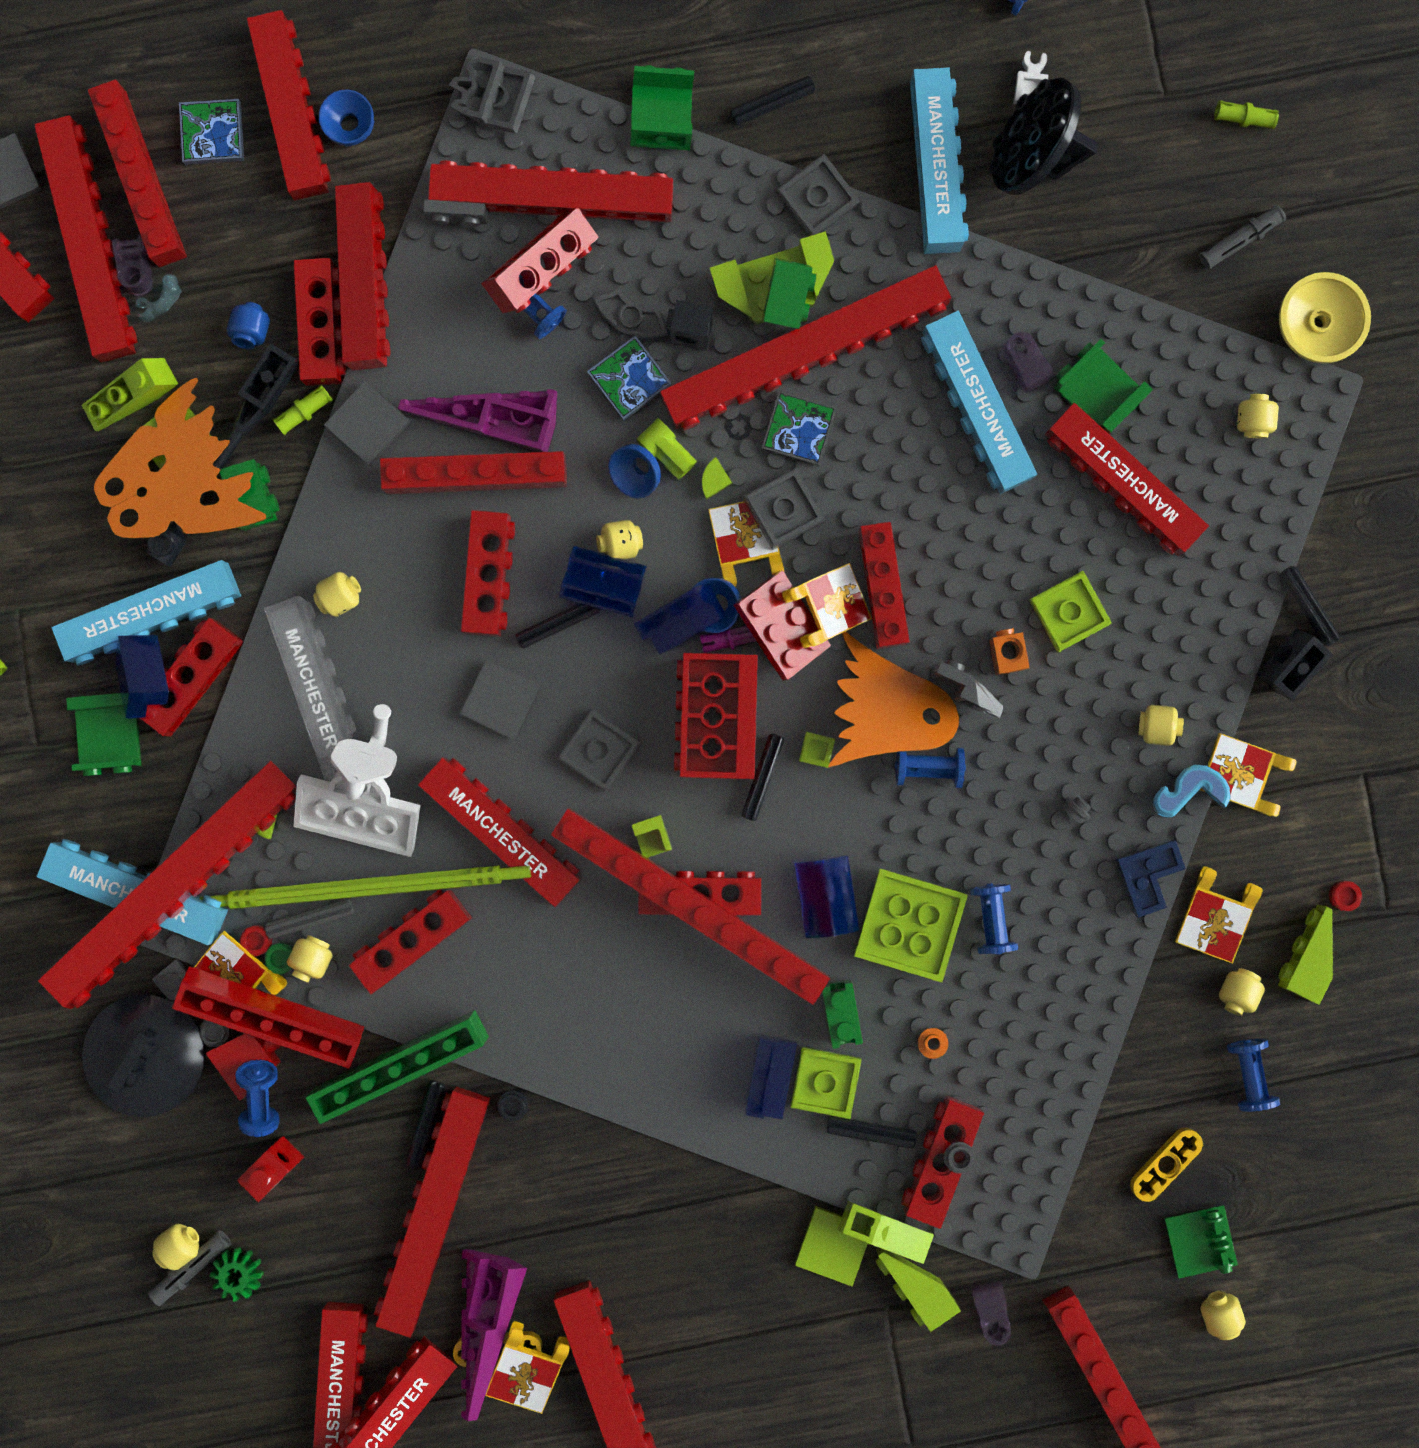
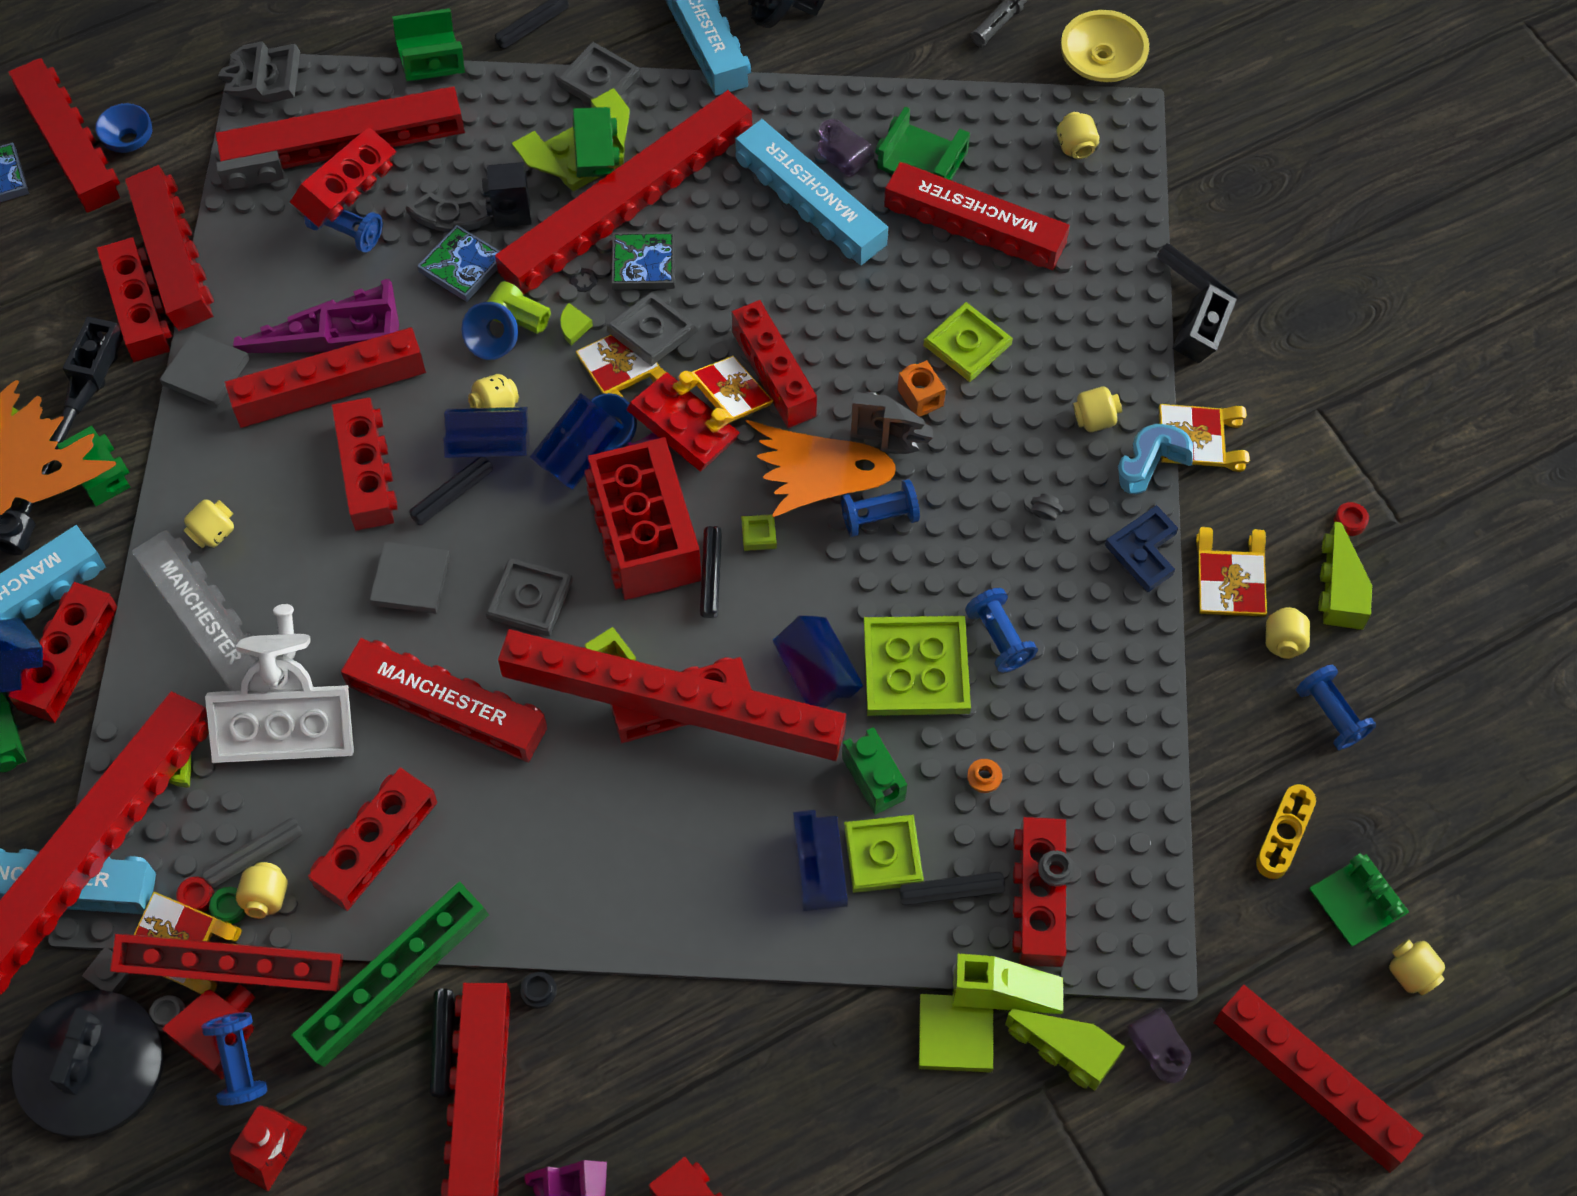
camera: 15 degrees left, 25 degrees down
lime axle [199,865,531,909] -> none
blue head [227,302,270,350] -> none
lime pin [272,384,333,436] -> none

